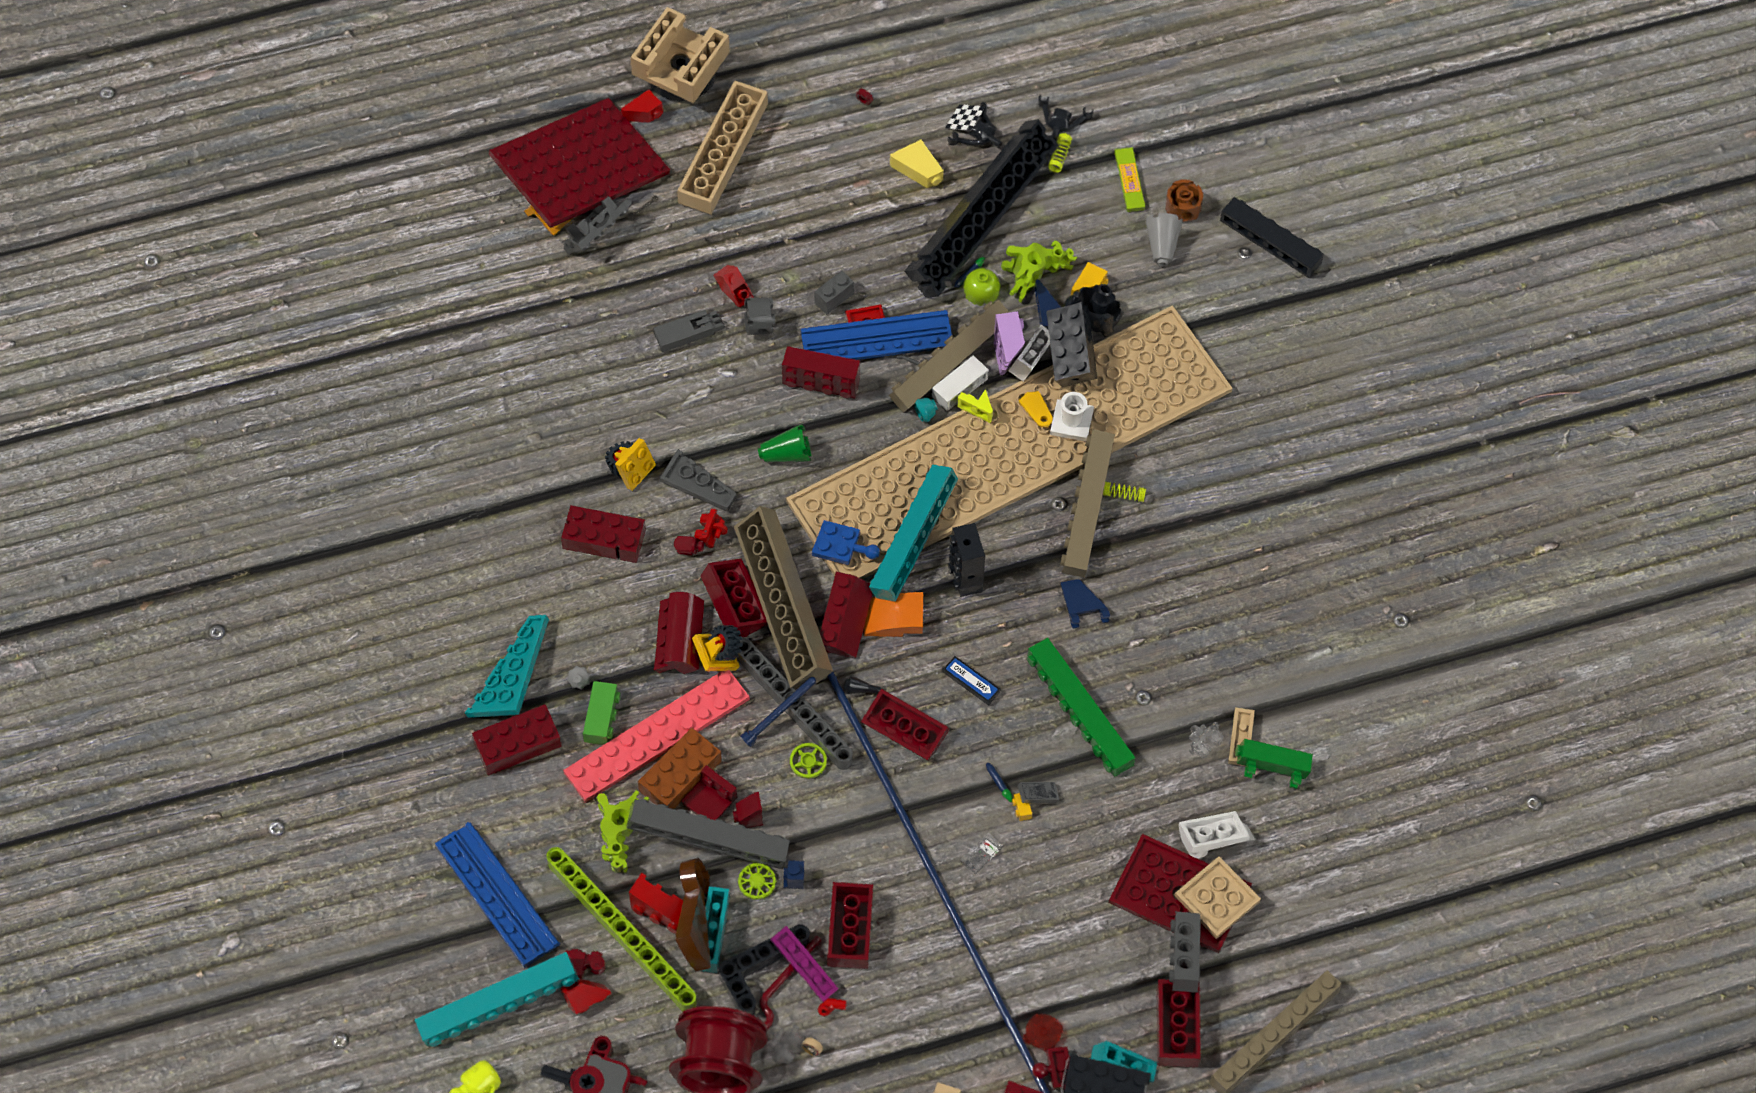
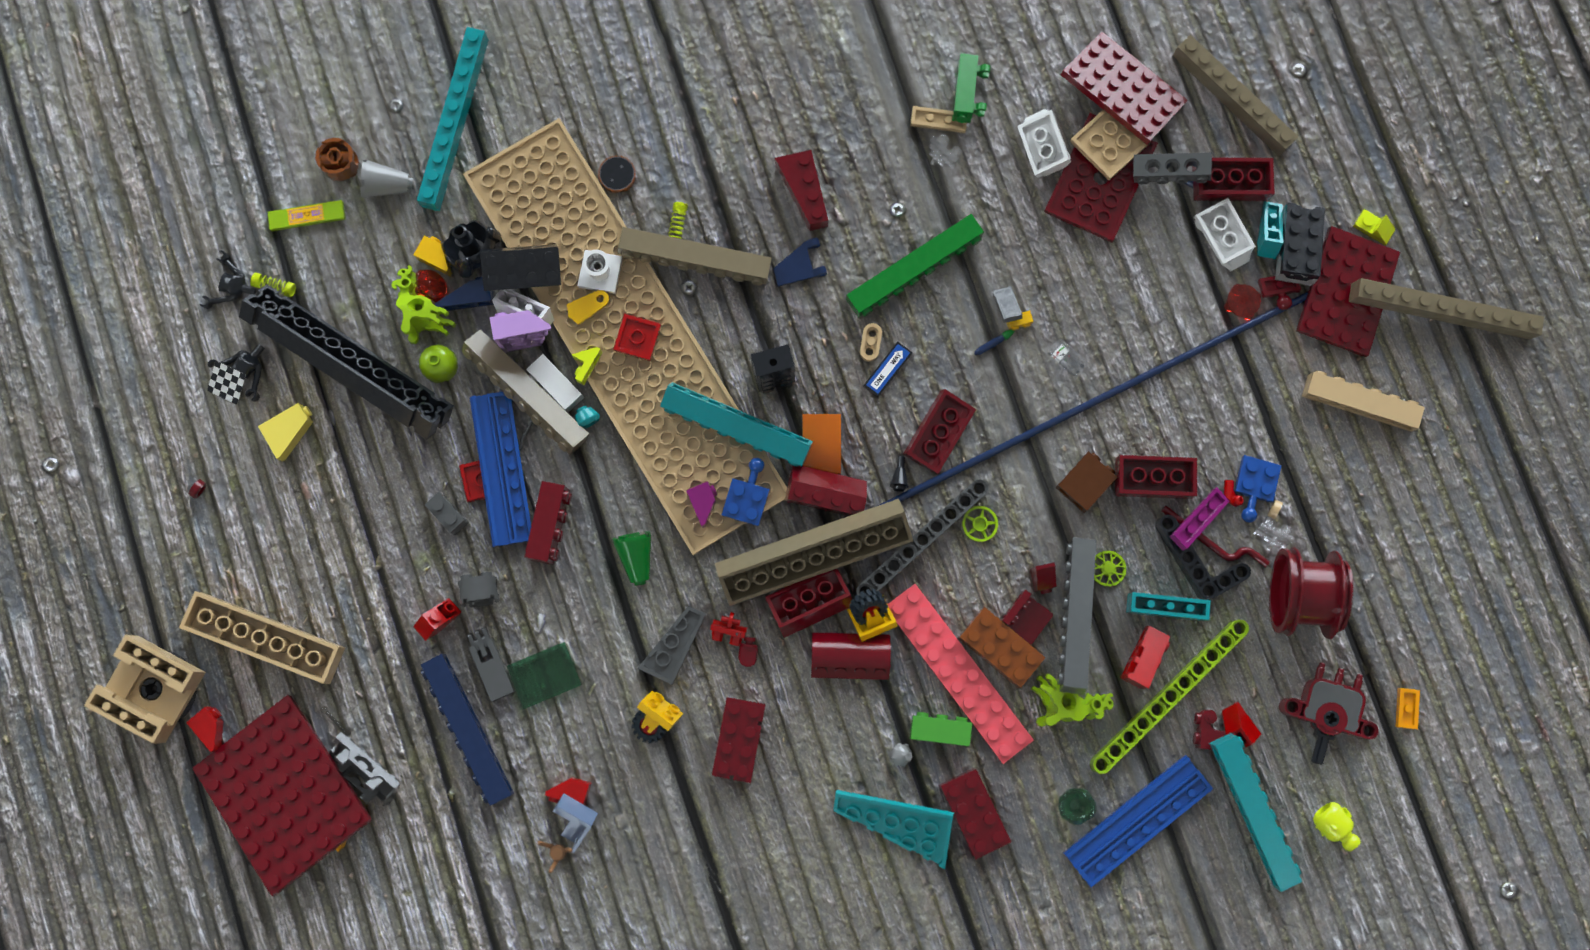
camera: 90 degrees left, 20 degrees up
reddish brown piece [675,858,711,972] -> none
dark blue piece [740,677,816,747] -> none
dark blue brick [783,861,804,889] -> none
dark blue piece [954,257,985,287] -> none
black brick [1220,197,1324,278] -> none
none -> clear red piece [415,269,447,302]
none -> teal brick [417,27,489,212]
none -> dark blue brick [421,654,515,806]
none -> clear green piece [507,642,582,709]
none -> medium nougat plant [537,841,572,873]
none -> red slope [545,777,592,805]
none -> sand blue panel [553,793,598,853]
none -> black tile [599,156,636,193]
none -> red plate [613,314,661,361]
none -> magenta slope [686,481,717,528]
none -> dark red wedge [775,150,828,231]
none -> tan plate [860,323,882,362]
none -> reddish brown panel [1055,451,1117,513]
none -> clear green piece [1058,788,1096,825]
none -> plate [1060,32,1188,145]
none -> white slope [1194,198,1256,271]
none -> blue plate [1234,455,1282,523]

